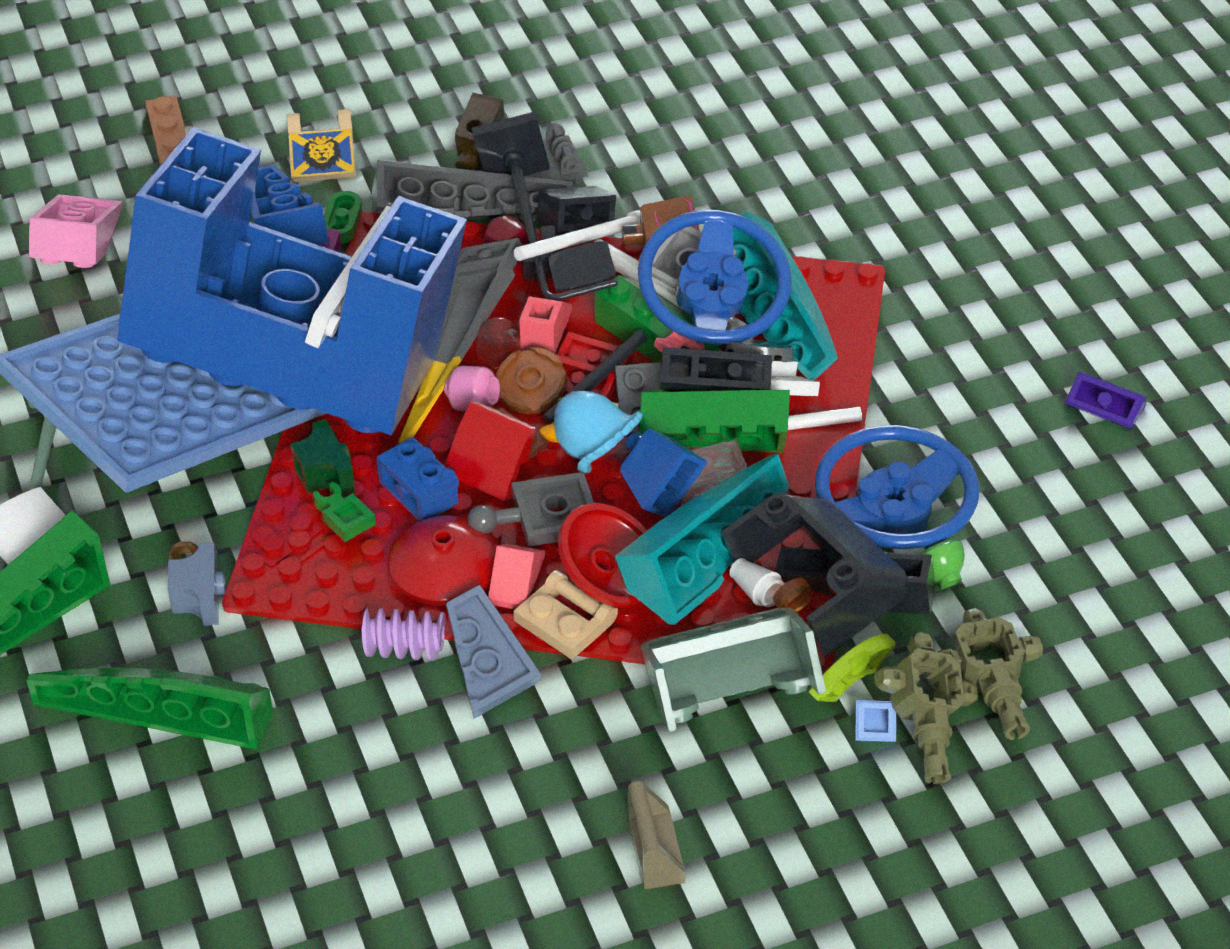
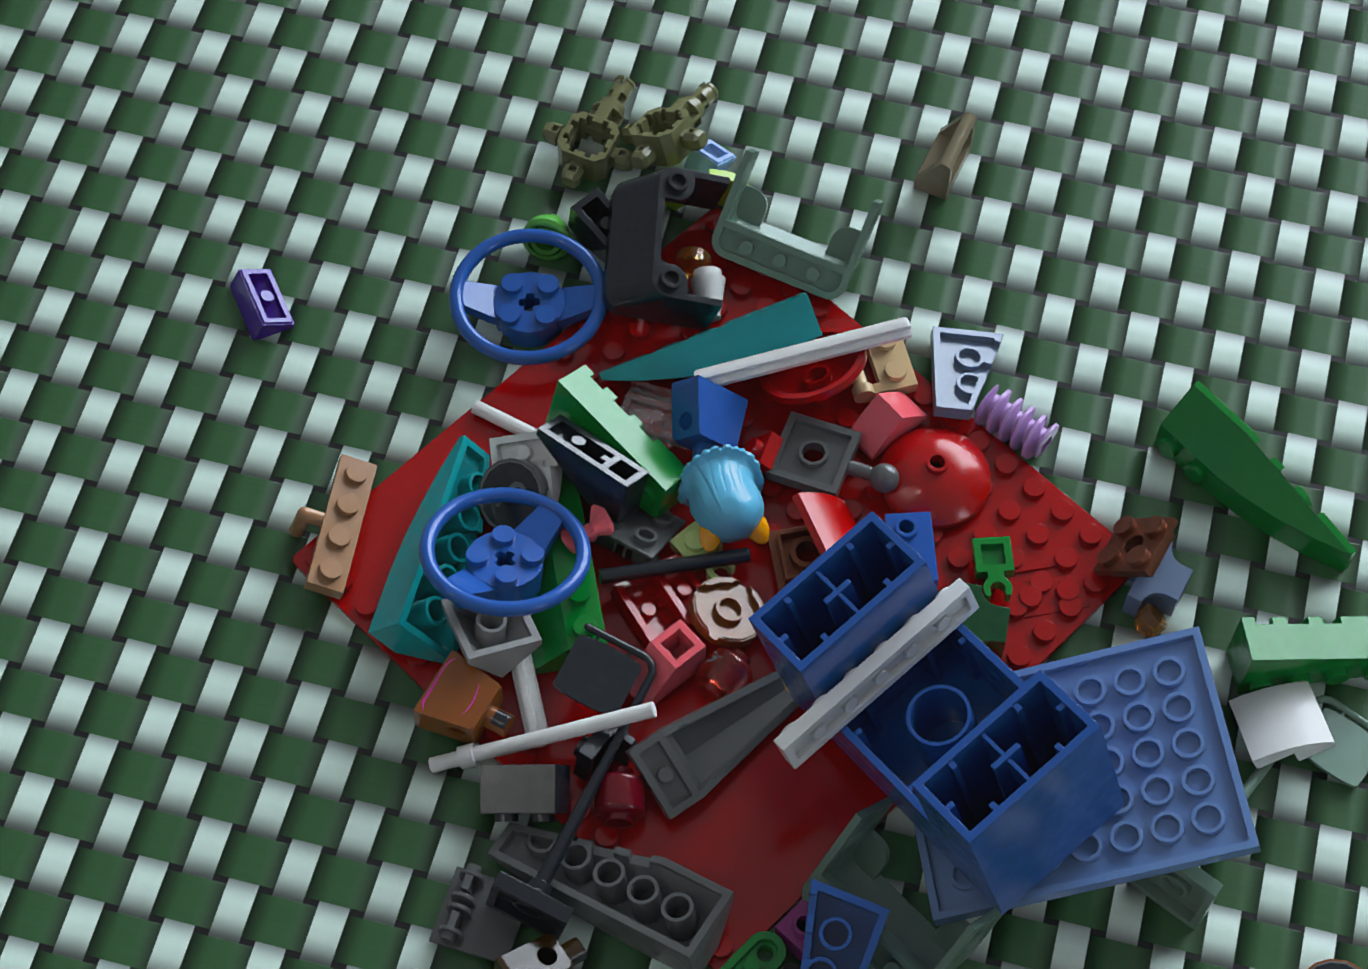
camera: 145 degrees left, 15 degrees up
none -> medium nougat plate [289,454,377,600]
none -> white axle [694,317,912,386]
none -> red plate [744,431,783,473]
none -> copper piece [1093,515,1178,577]

